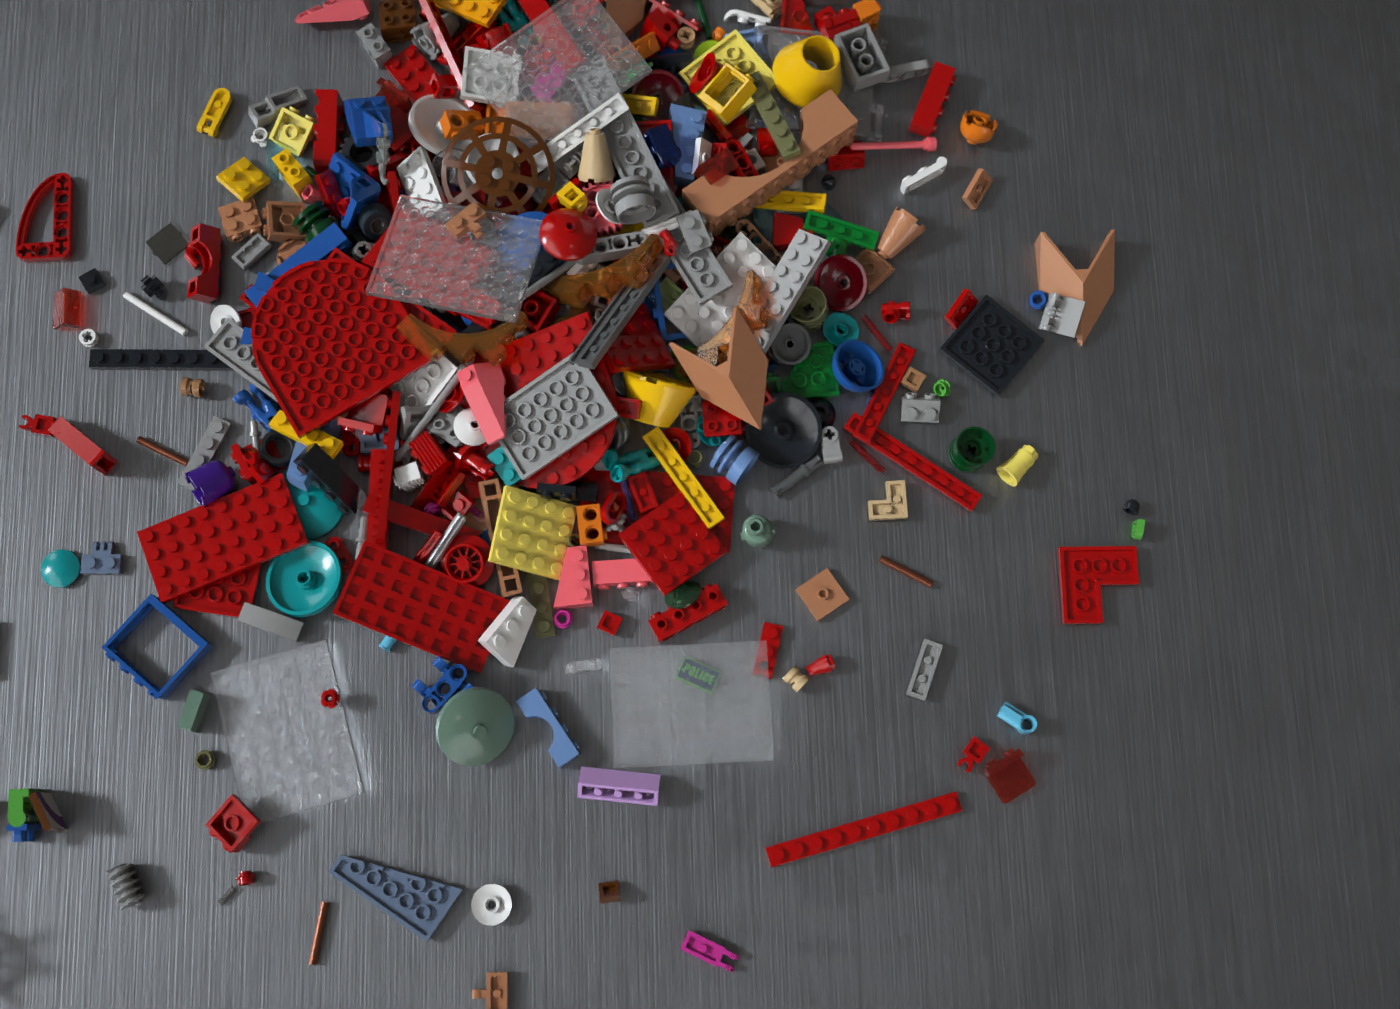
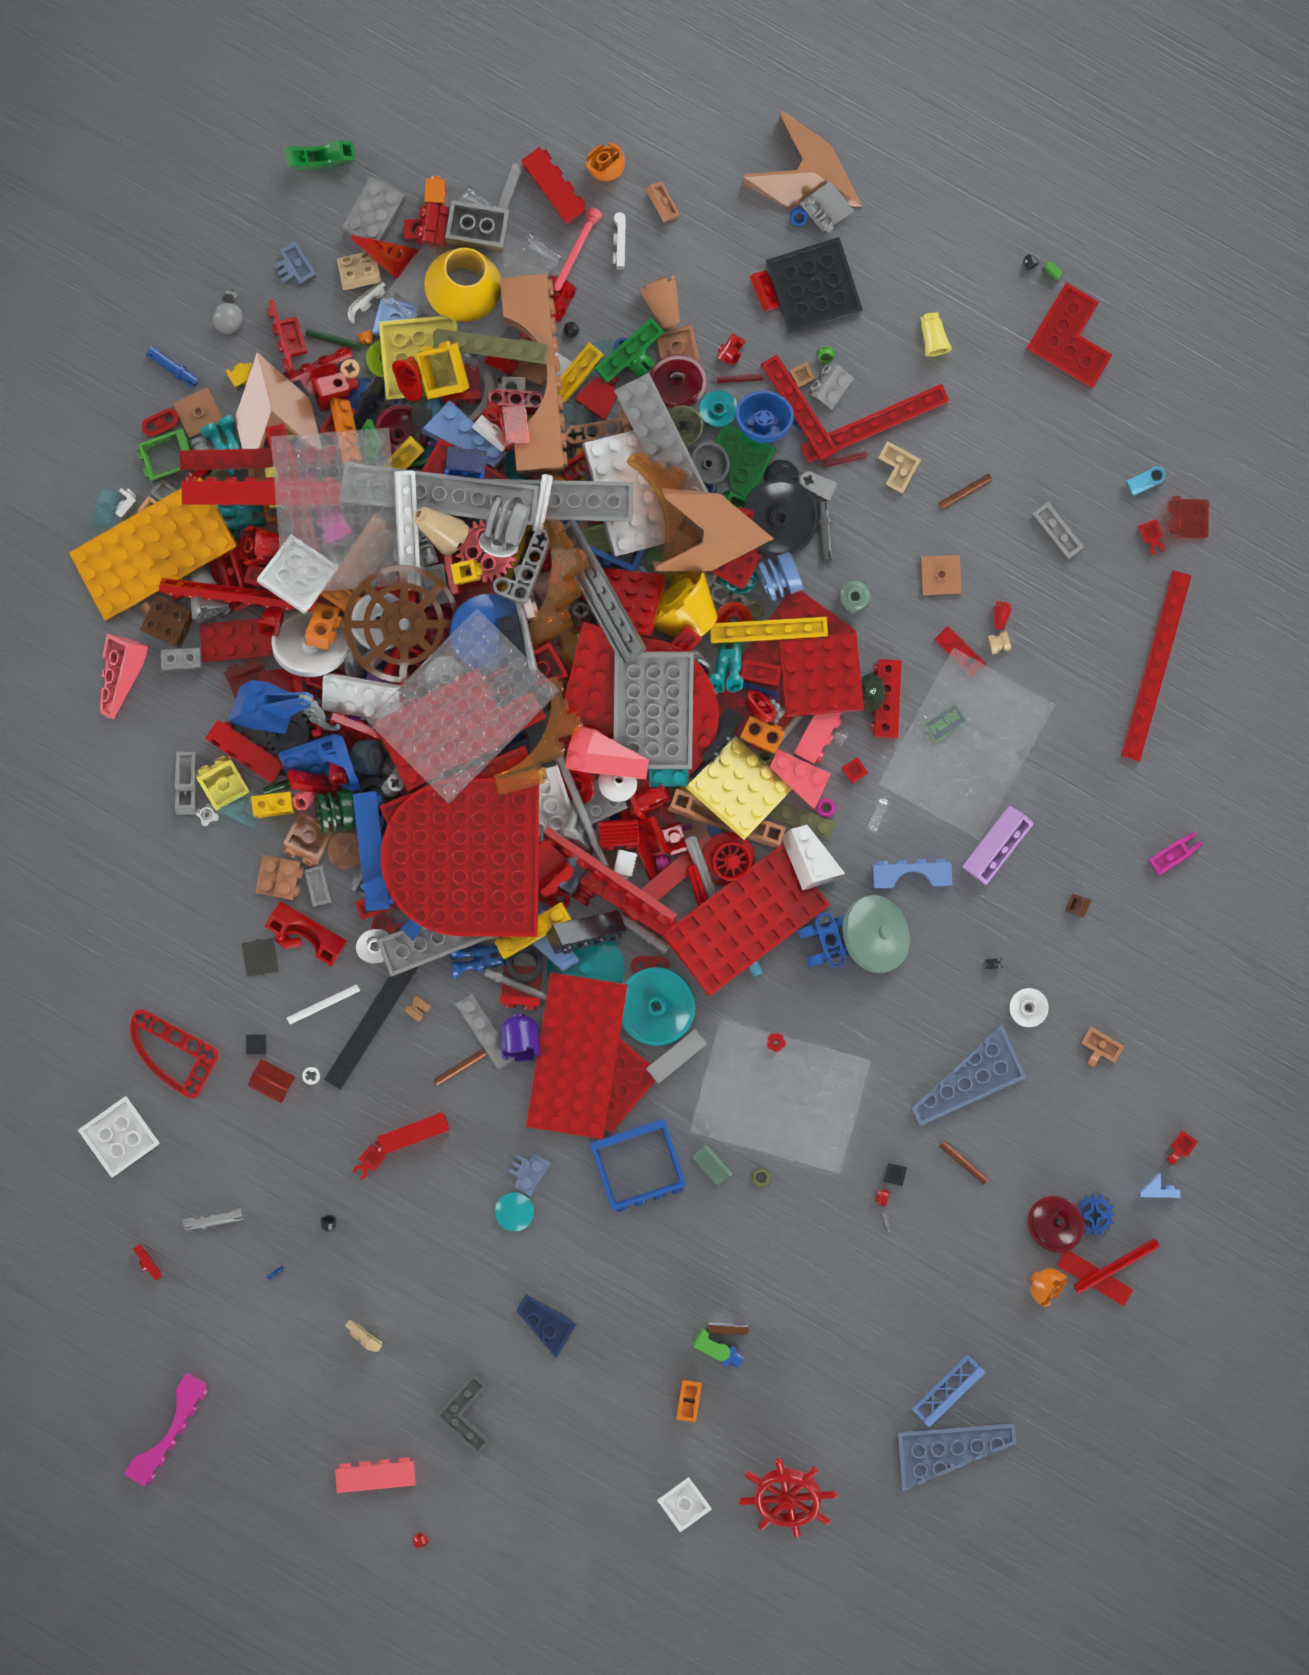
camera: 60 degrees left, 10 degrees up
light grey piece [106,863,145,910] -> none
black gear [140,275,164,298] -> none
yellow plate [197,88,232,138] -> none
red plate [205,794,262,853] -> none
yellow plate [216,157,270,202] -> none
red plate [242,447,274,484] -> none
nougat plate [444,202,487,240] -> none
red dish [539,208,597,261] -> none
red arm [659,228,677,257] -> none
light grey bracket [676,209,714,254] -> none
dark green wheel [948,426,996,473] -> none
none -> black plate [883,1163,907,1186]
none -> black bush [985,958,1003,969]

